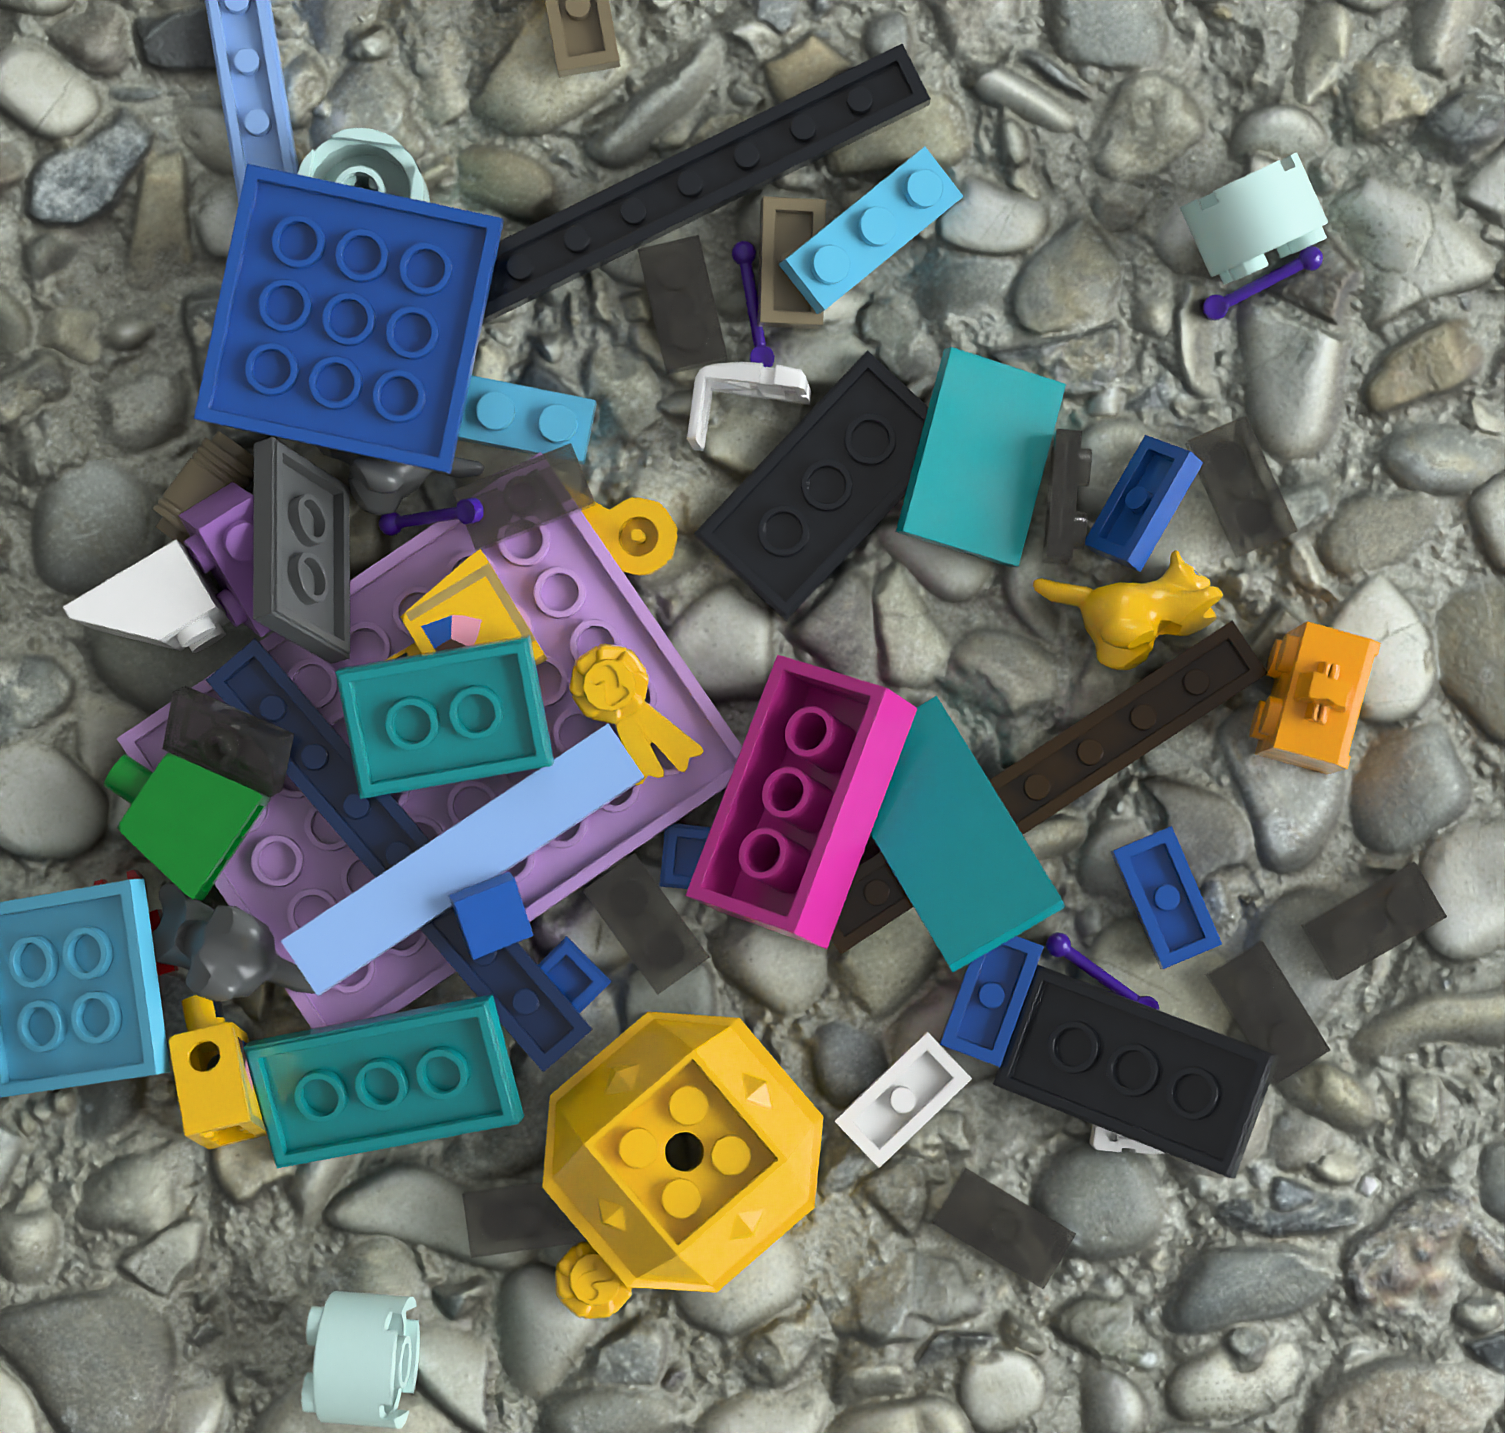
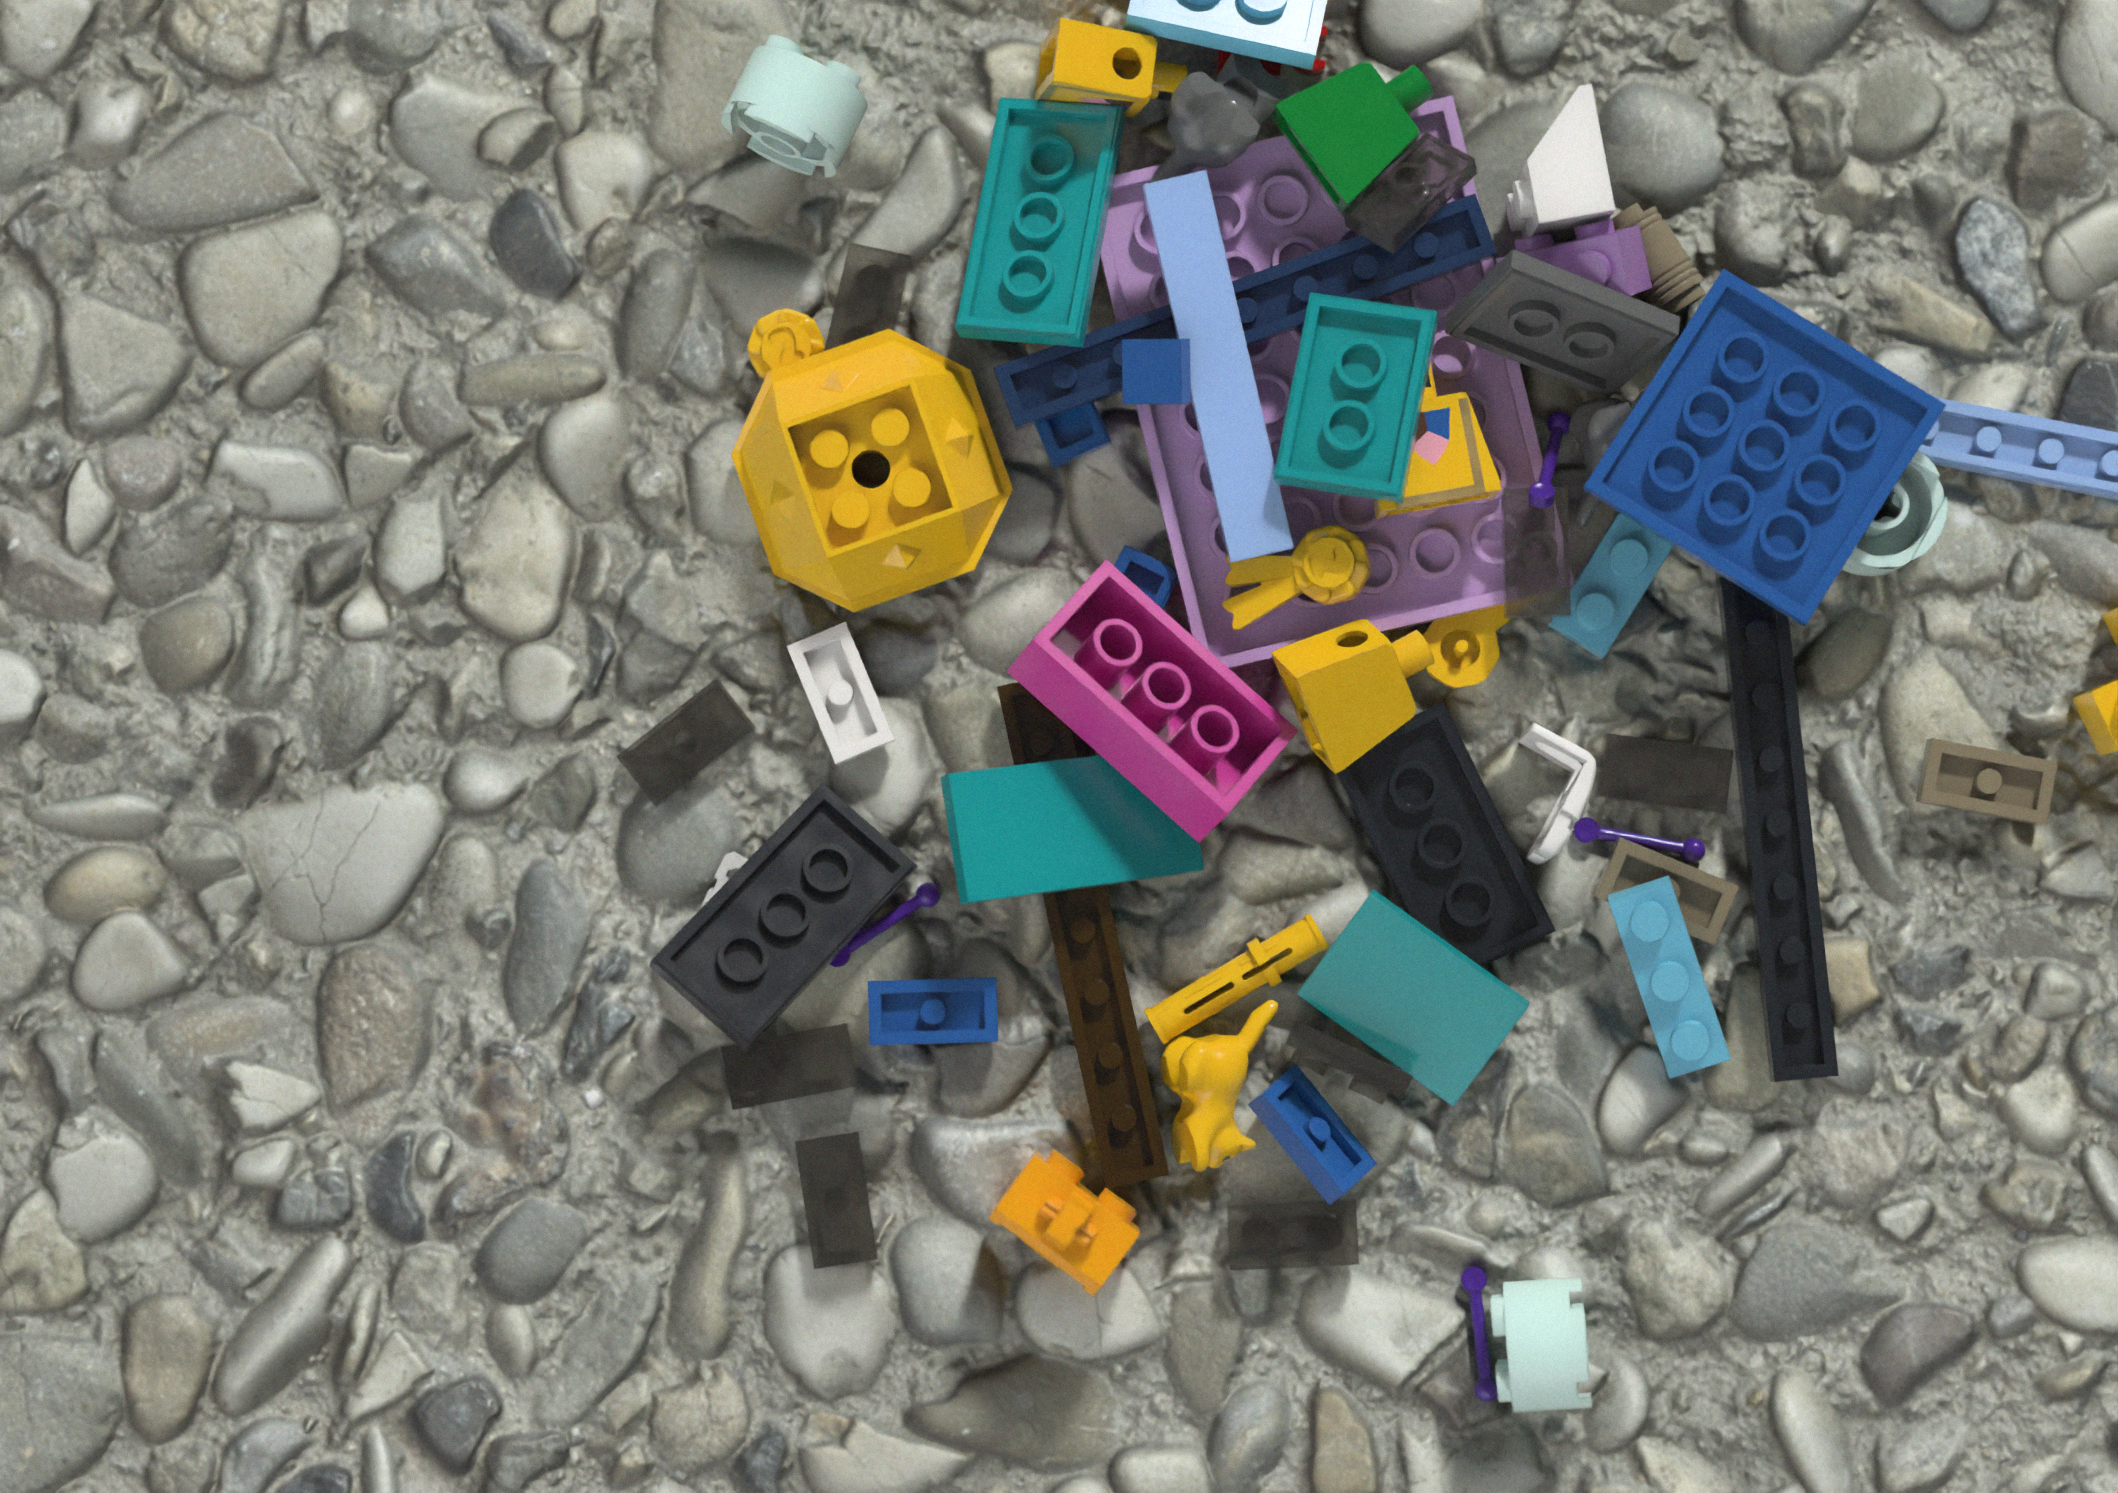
camera: 115 degrees right, 0 degrees up
clear smoke plate [583,853,710,995] -> none
blue plate [939,936,1044,1067] -> none
none -> yellow pin [1144,913,1330,1045]
none -> yellow torso [1271,619,1435,774]

